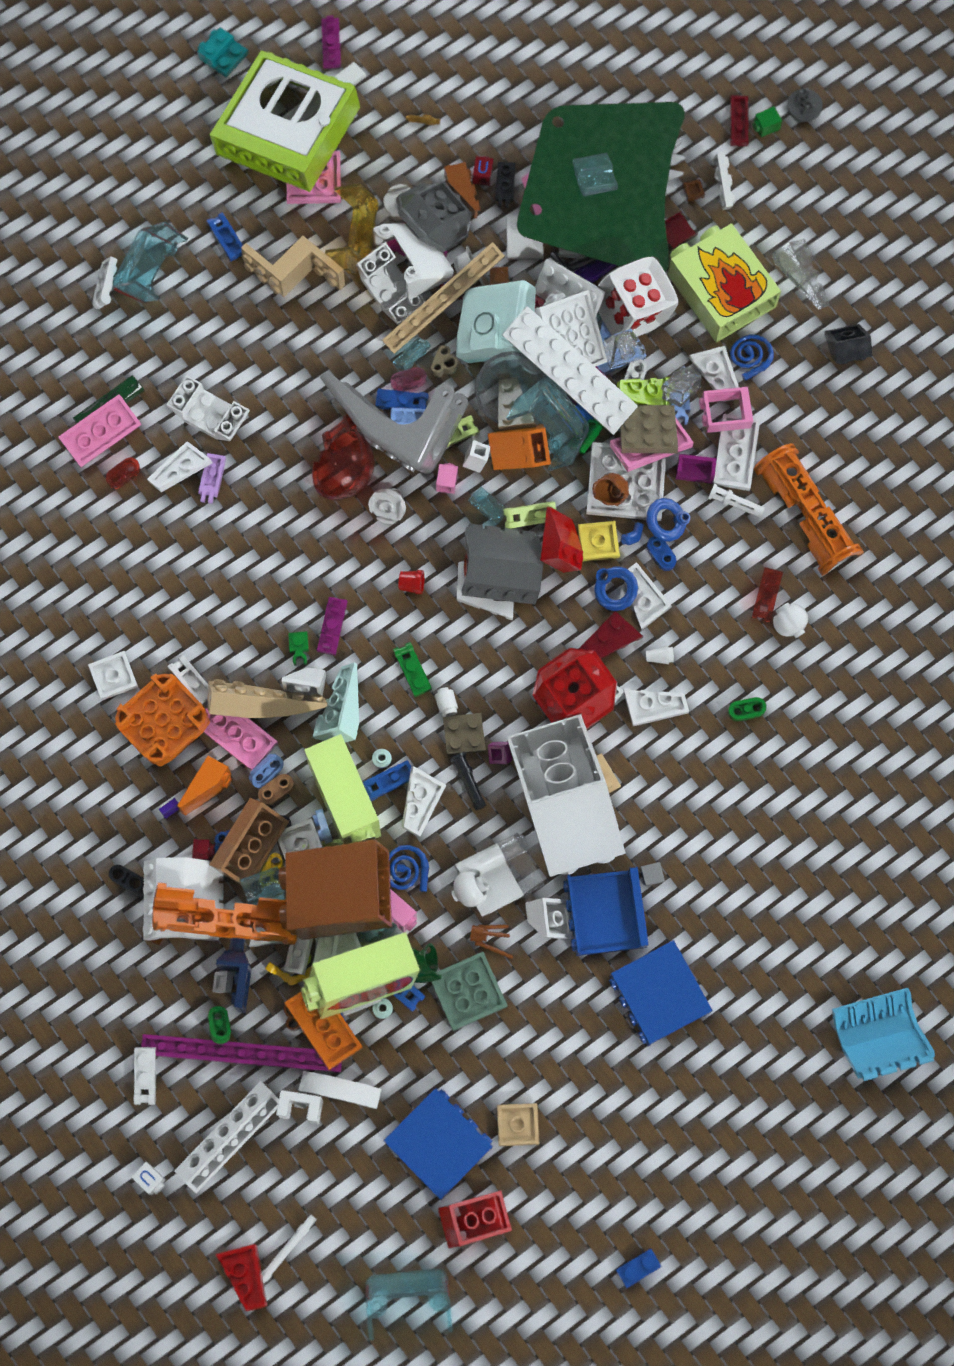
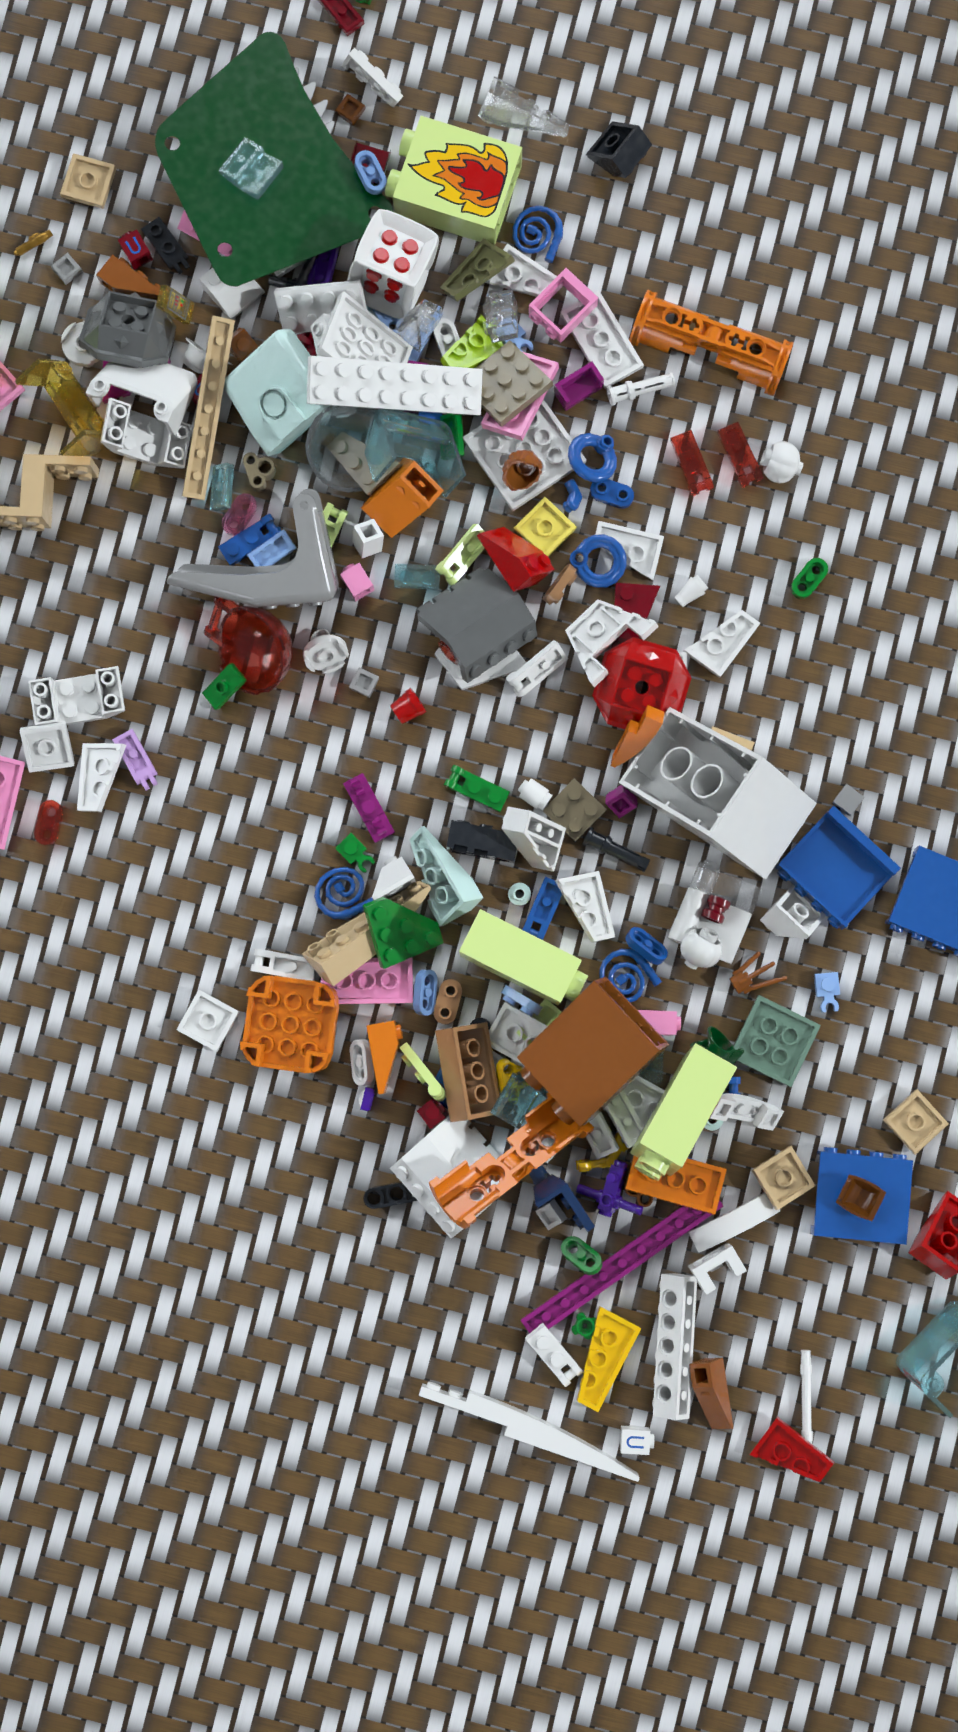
camera: 35 degrees left, 10 degrees up
none -> white plate [20,721,75,773]
none -> light grey tile [51,252,83,285]
none -> tan plate [60,153,117,209]
none -> clear yellow tile [156,285,195,324]
none -> green plate [202,663,247,710]
none -> blue piece [314,867,373,919]
none -> light grey plate [349,667,379,698]
none -> white plate [350,1039,375,1086]
none -> medium blue plate [354,150,387,195]
none -> green plate [363,897,444,969]
none -> yellowish green plate [400,1042,446,1102]
none -> white slope [419,1382,640,1482]
none -> olive wing [440,239,515,302]
none -> black wedge [447,820,517,863]
none -> white wedge [501,807,566,872]
none -> white plate [506,640,568,697]
none -> medium nougat plate [542,564,577,605]
none -> white wing [565,599,659,687]
none -> green plate [571,1312,596,1340]
none -> dark purple piece [576,1160,643,1217]
none -> yellow wing [577,1306,641,1412]
none -> orange slope [610,705,664,768]
none -> blue plate [625,927,668,965]
none -> clear red plate [670,430,714,497]
none -> dark orange slope [689,1358,733,1429]
none -> dark red wheel [701,894,731,924]
none -> white slope [710,1093,784,1131]
none -> tan plate [751,1146,816,1210]
none -> light blue plate [814,972,840,1013]
none -> reddish brown piece [836,1174,886,1221]

